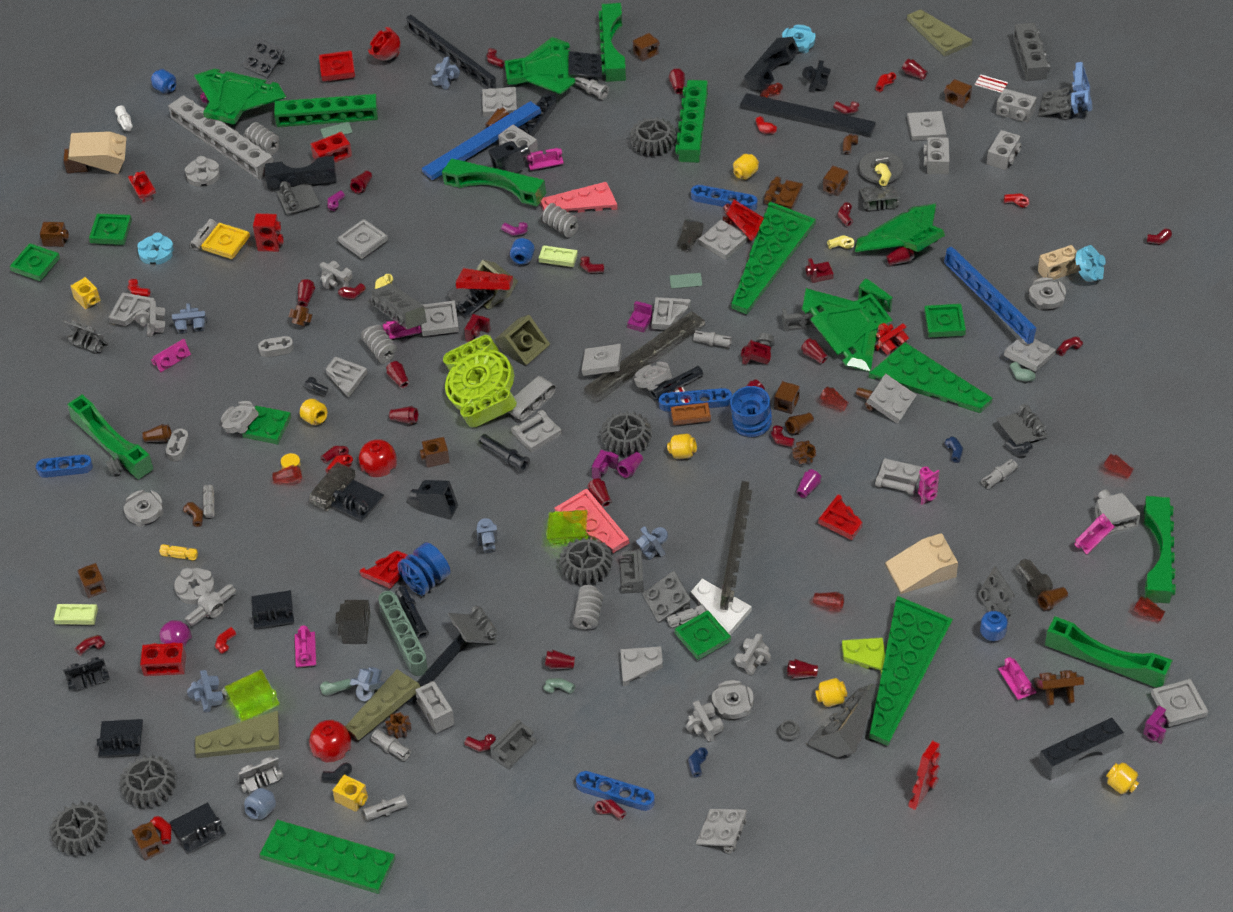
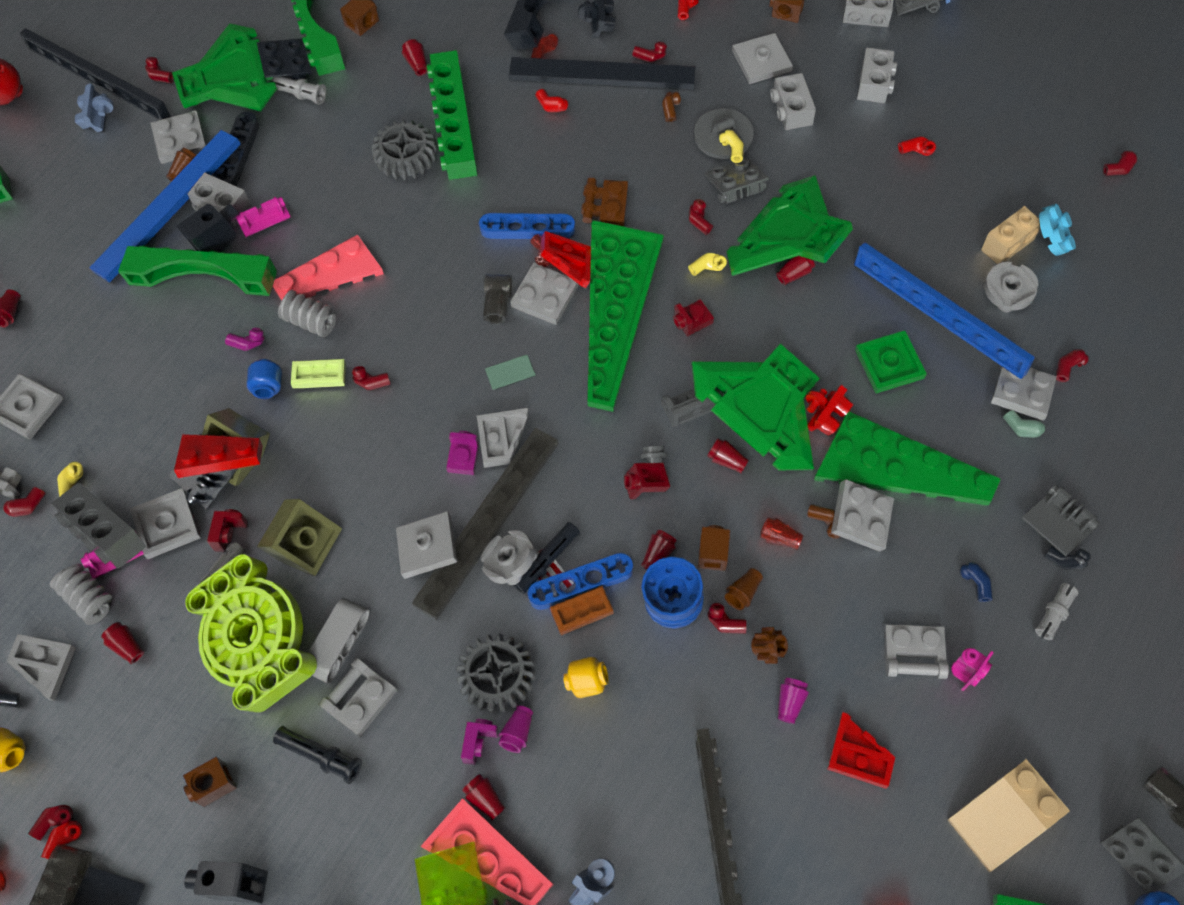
camera: 15 degrees left, 15 degrees up
red cylinder [359,439,397,477] -> none
dark red cone [389,406,419,425] -> none
light grey pin [693,330,732,348] -> none
yellow head [733,154,759,180] -> none
reddish brown brick [823,166,849,197] -> none
green slope [858,278,893,312] -> none

